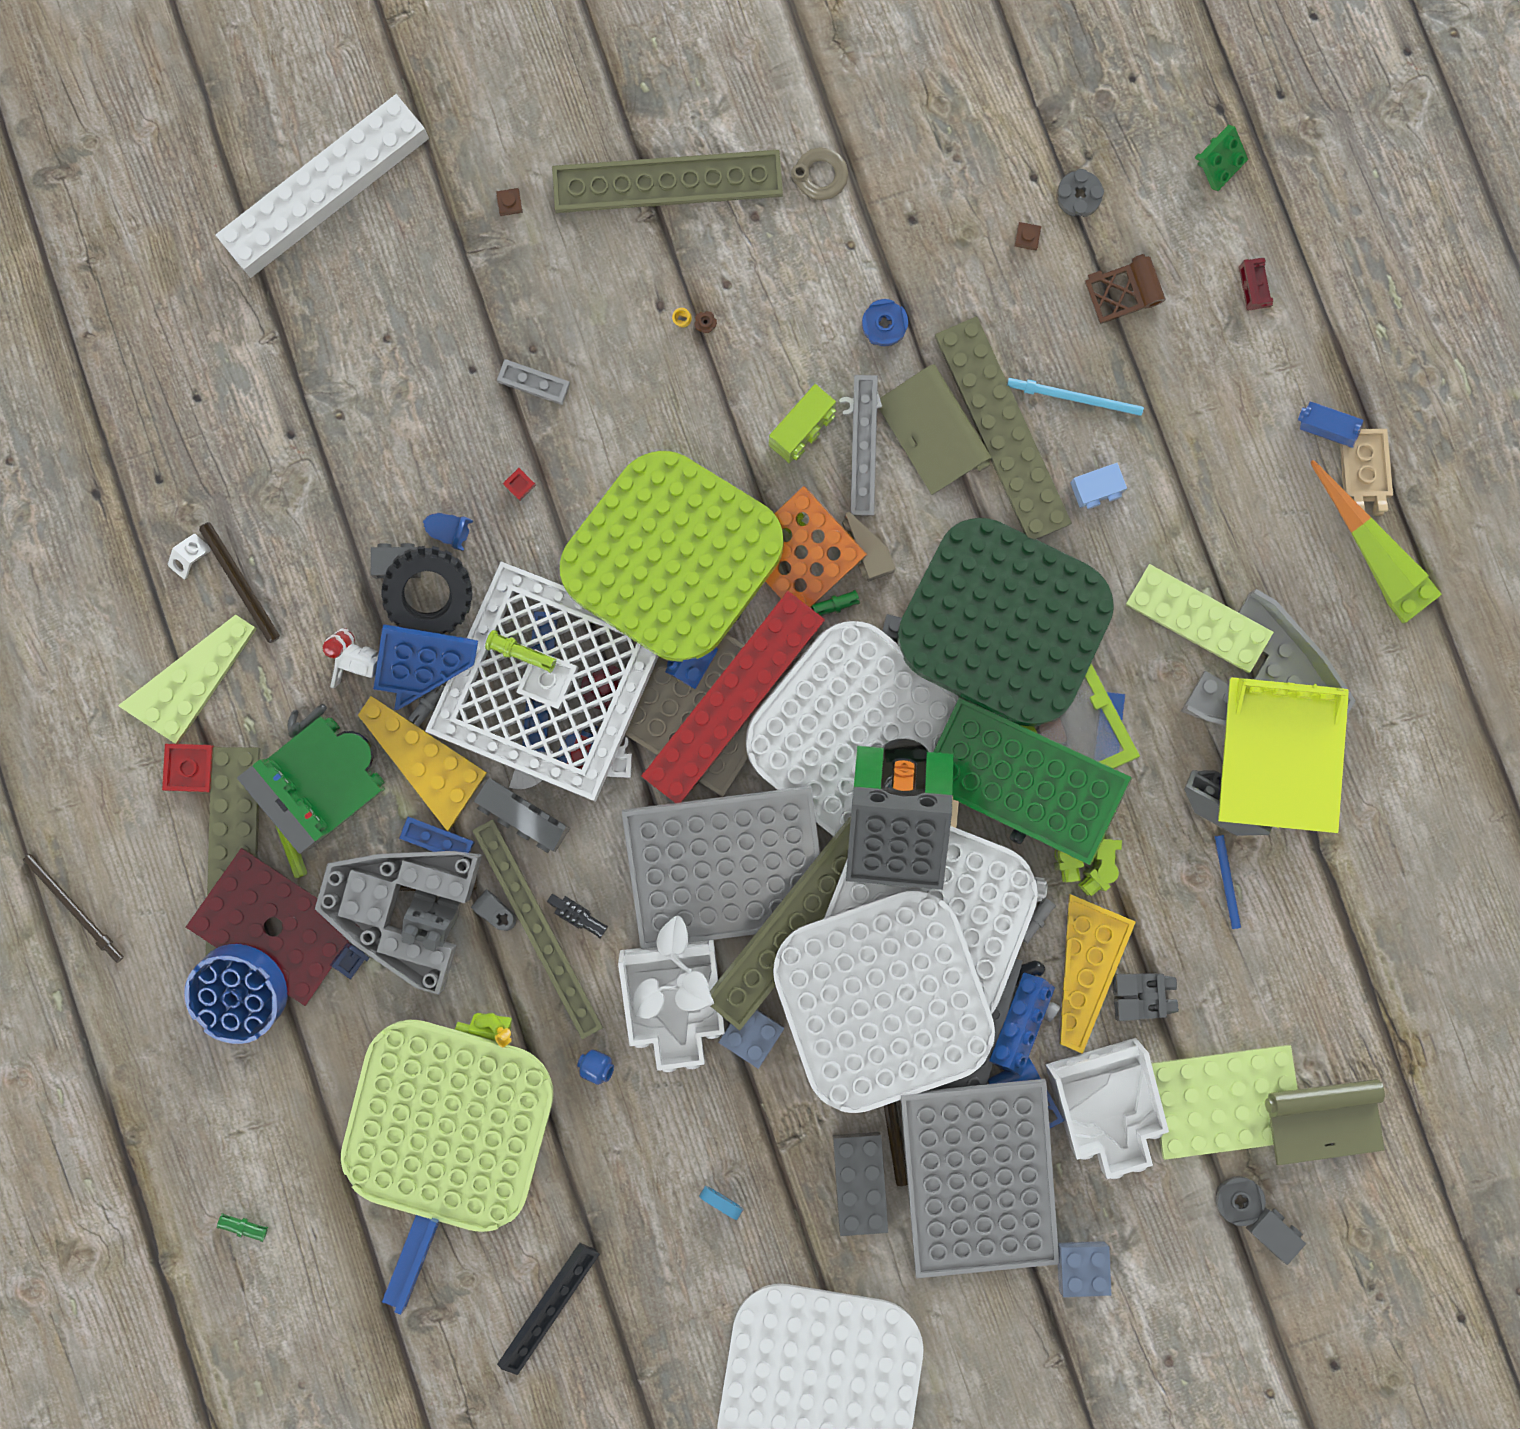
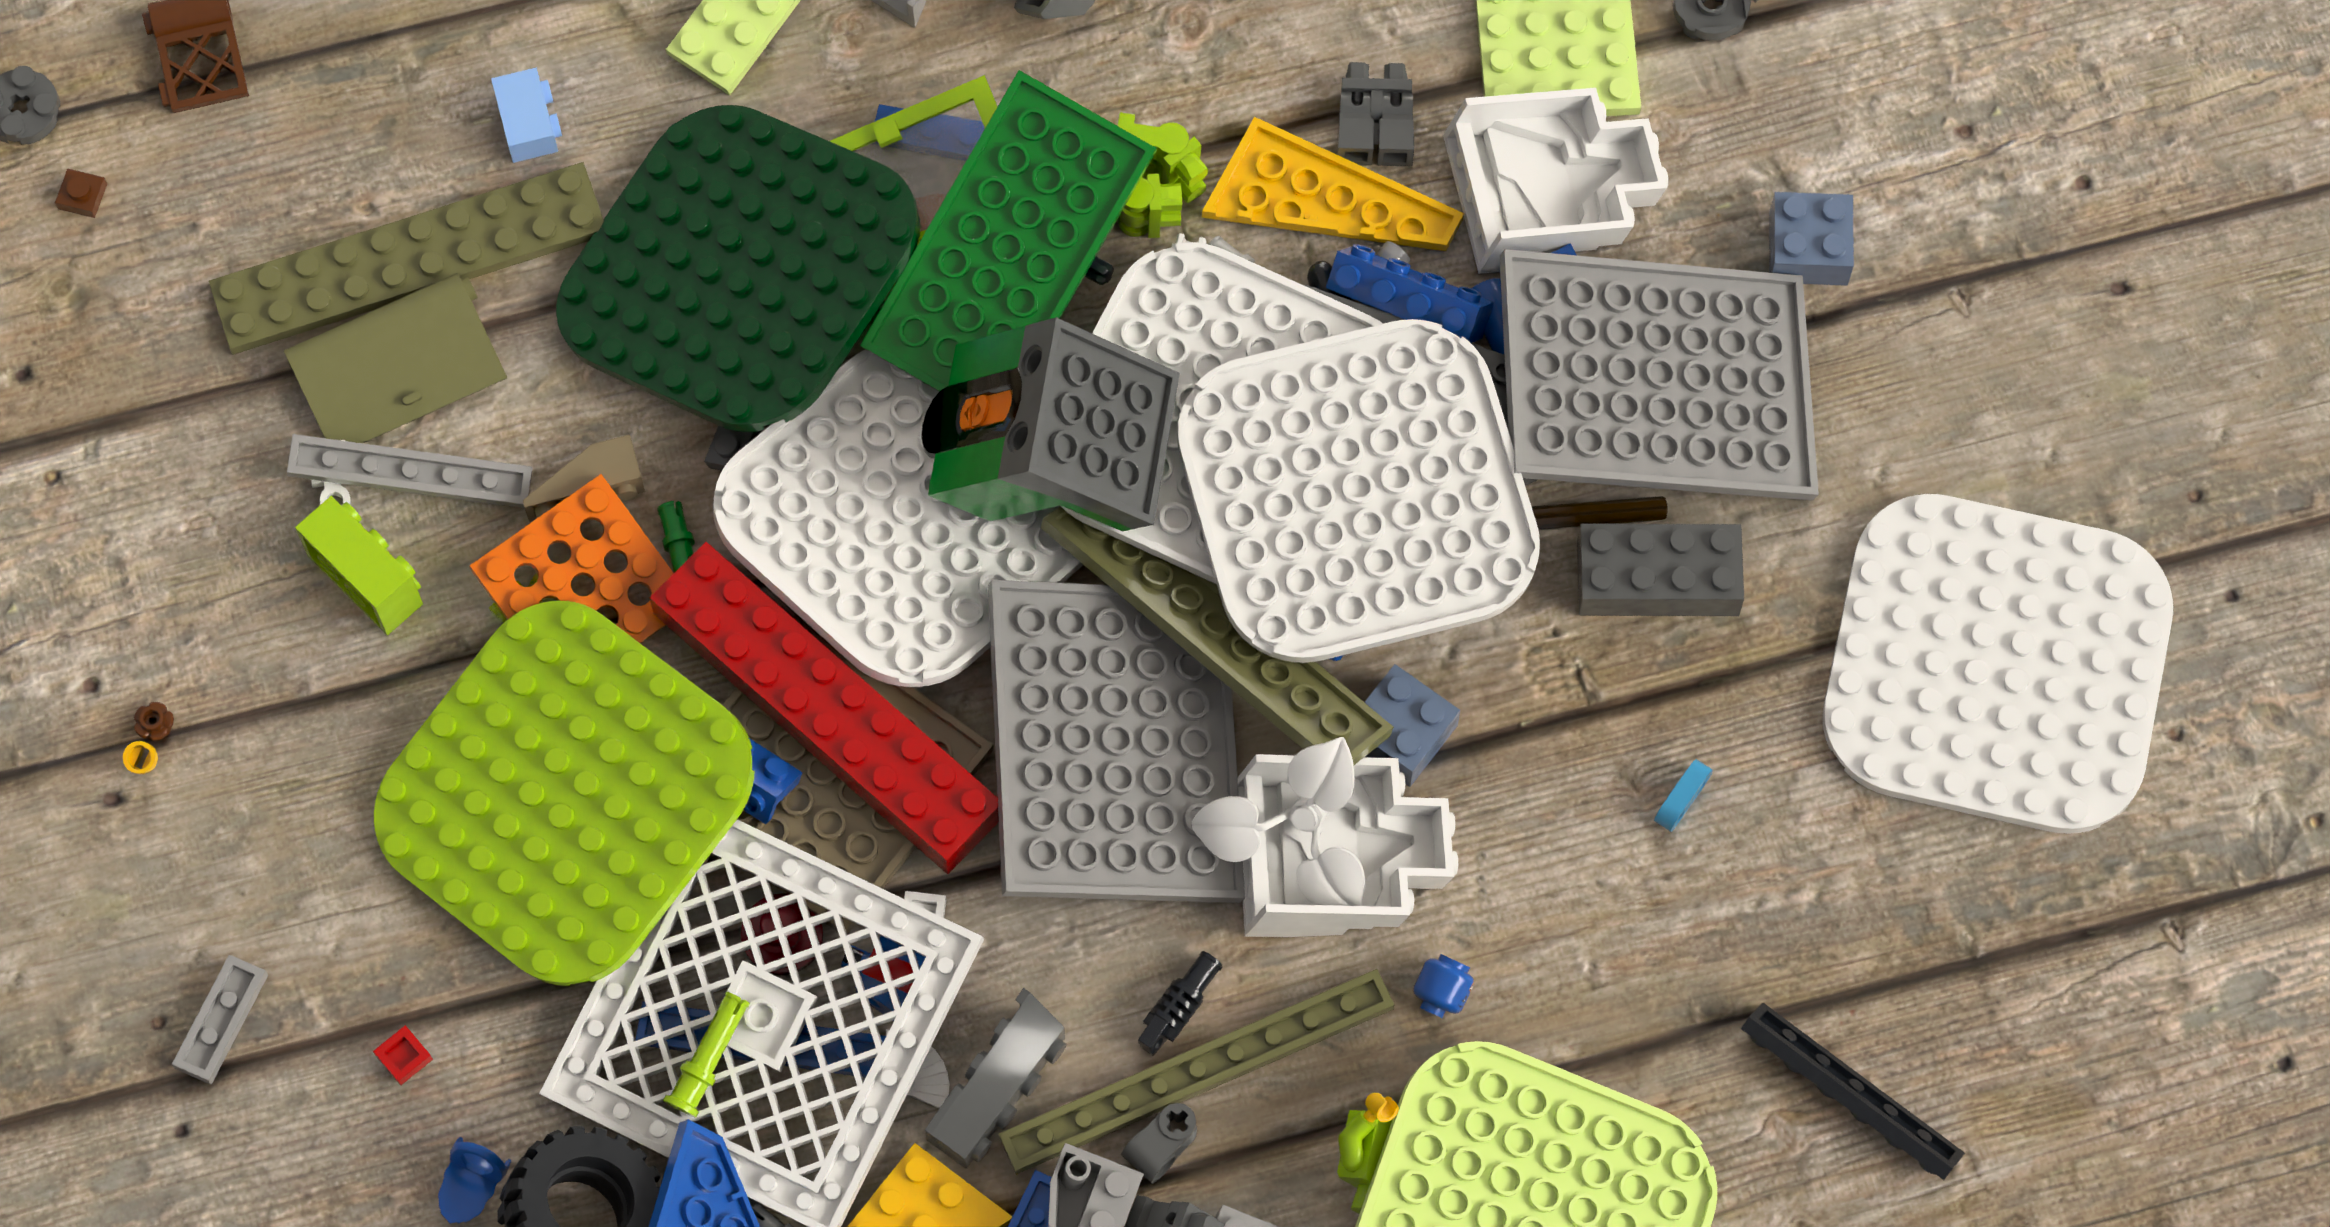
camera: 85 degrees left, 15 degrees down
blue plate [862,299,908,346] -> none
medium azure bar [1007,378,1144,416] -> none

